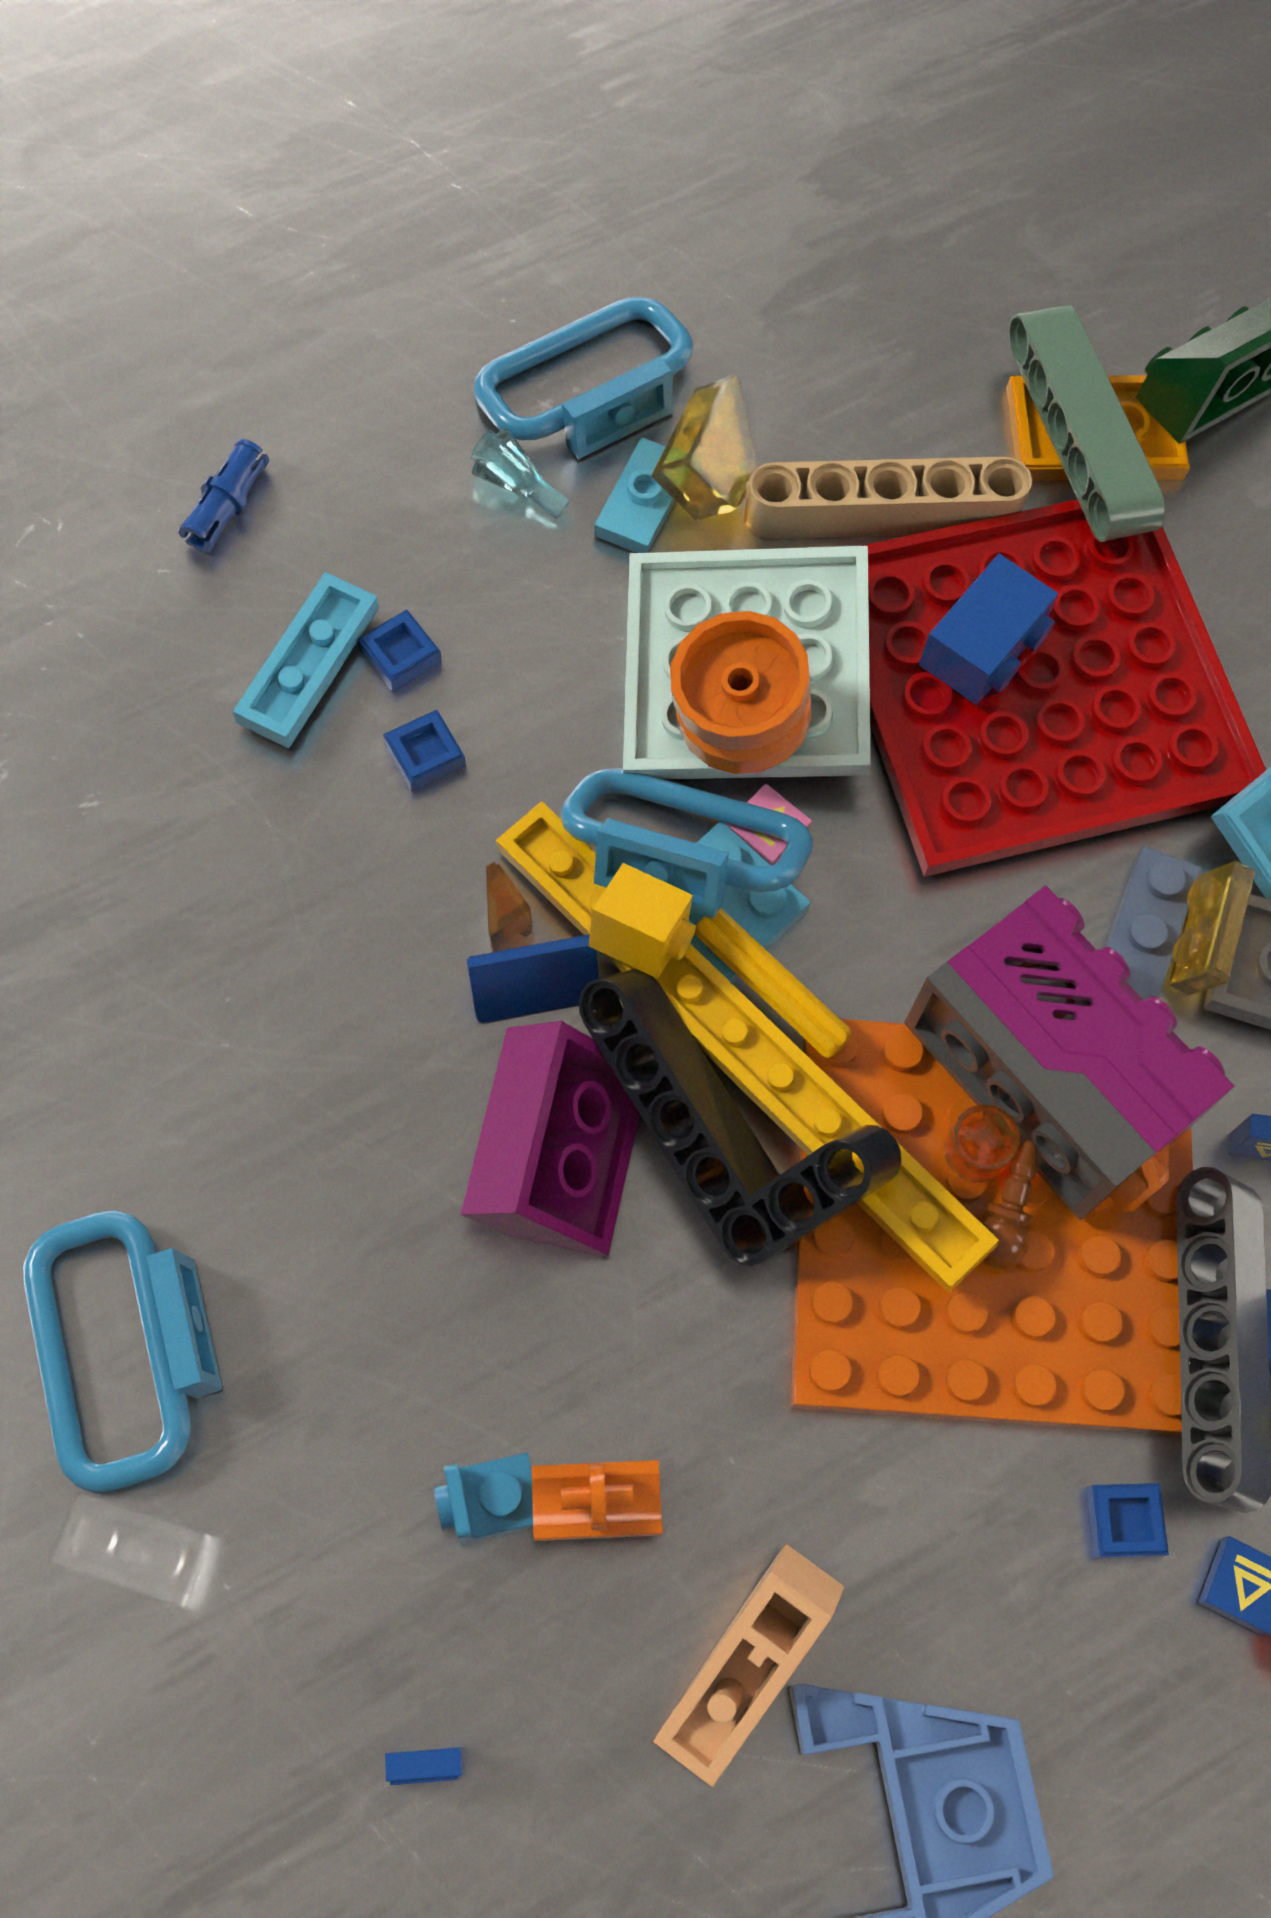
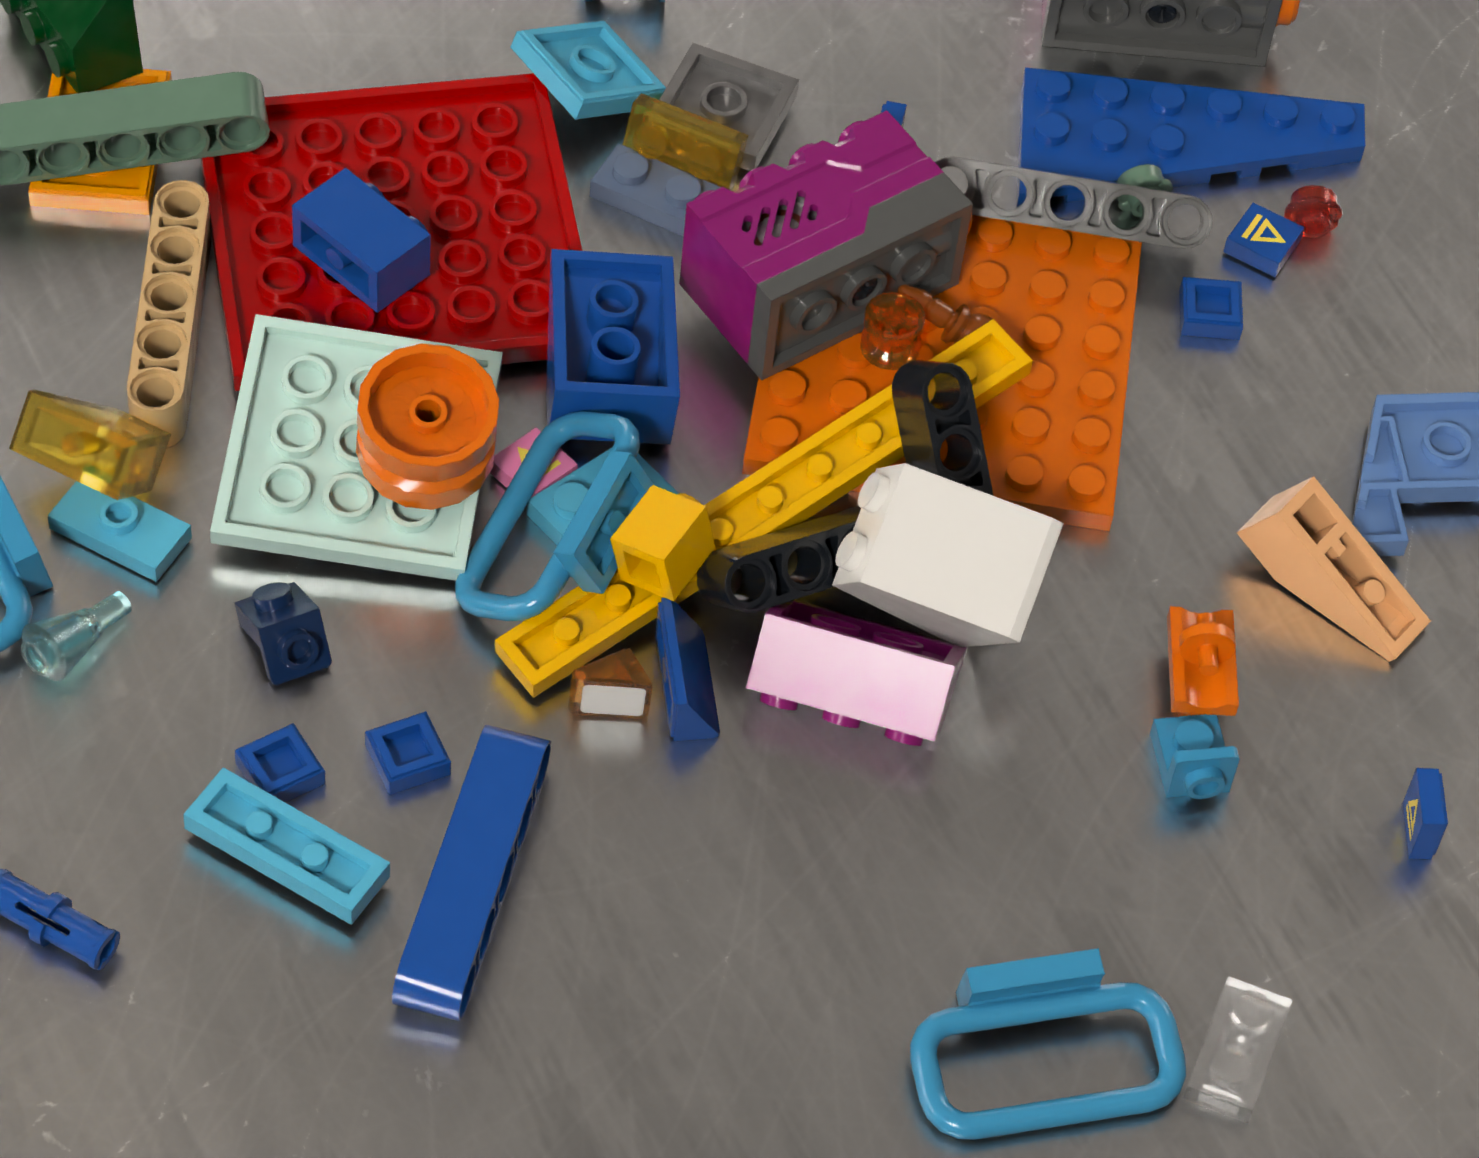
camera: 85 degrees left, 15 degrees down
yellow axle [695,908,851,1058] -> none
none -> dark blue bracket [234,582,332,685]
none -> blue beam [392,725,551,1021]
none -> blue slope [546,249,680,445]
none -> white slope [832,463,1064,647]

